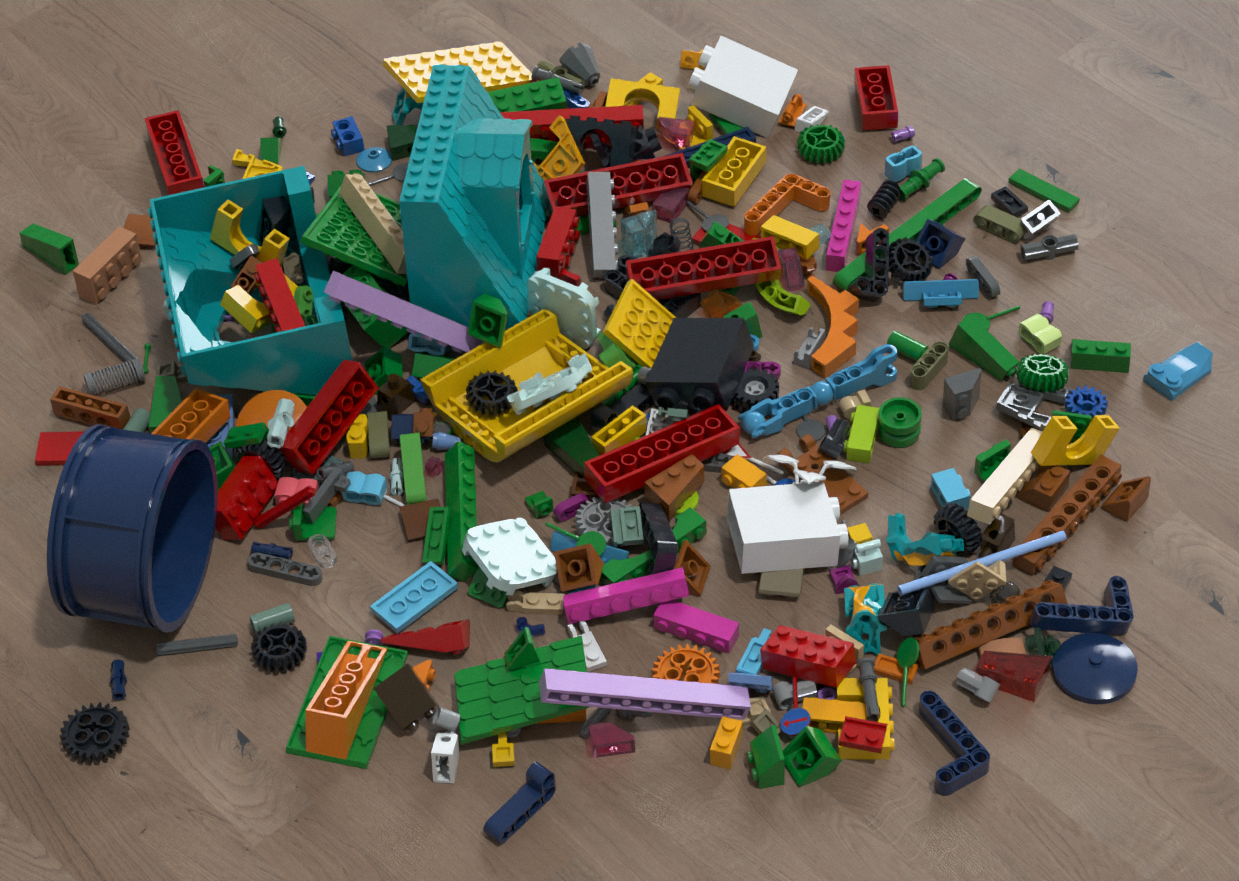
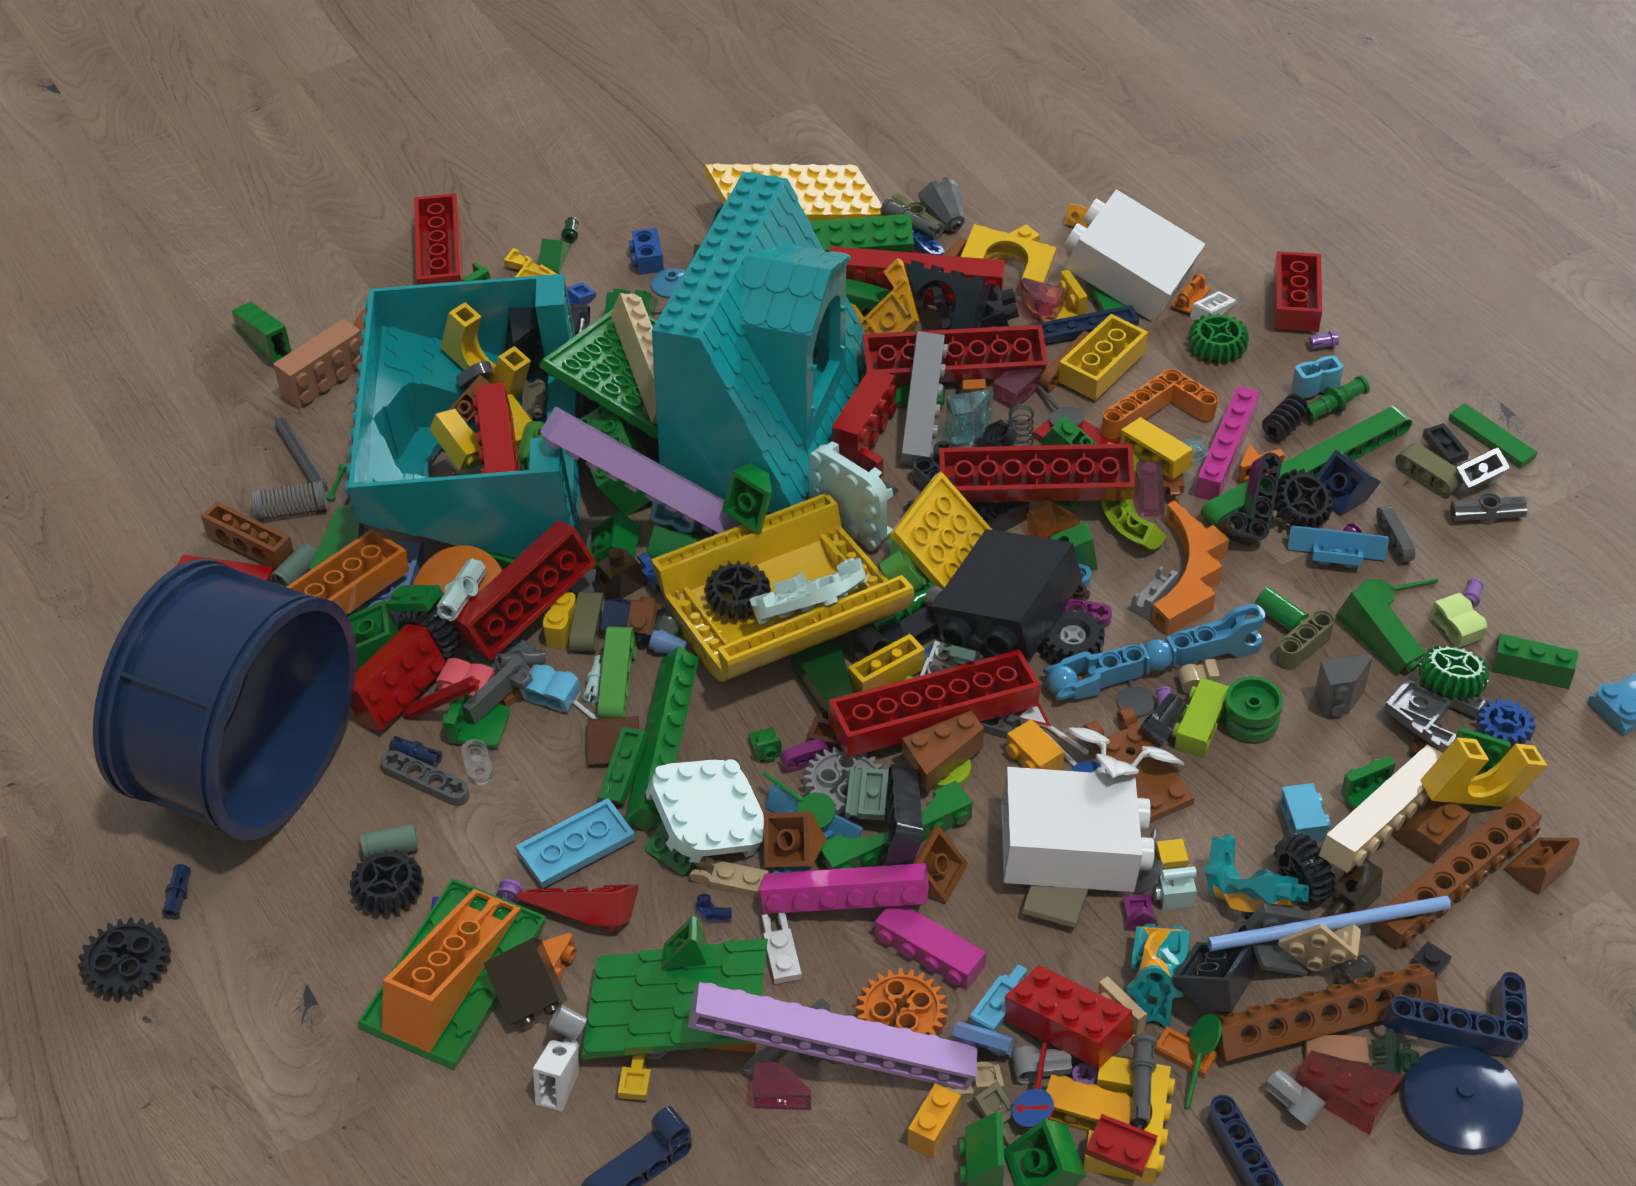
camera: 10 degrees right, 0 degrees up
dark grey axle [156,634,238,655] -> none
clear pink plate [425,457,443,475] -> none
green bracket [689,139,728,186] -> none

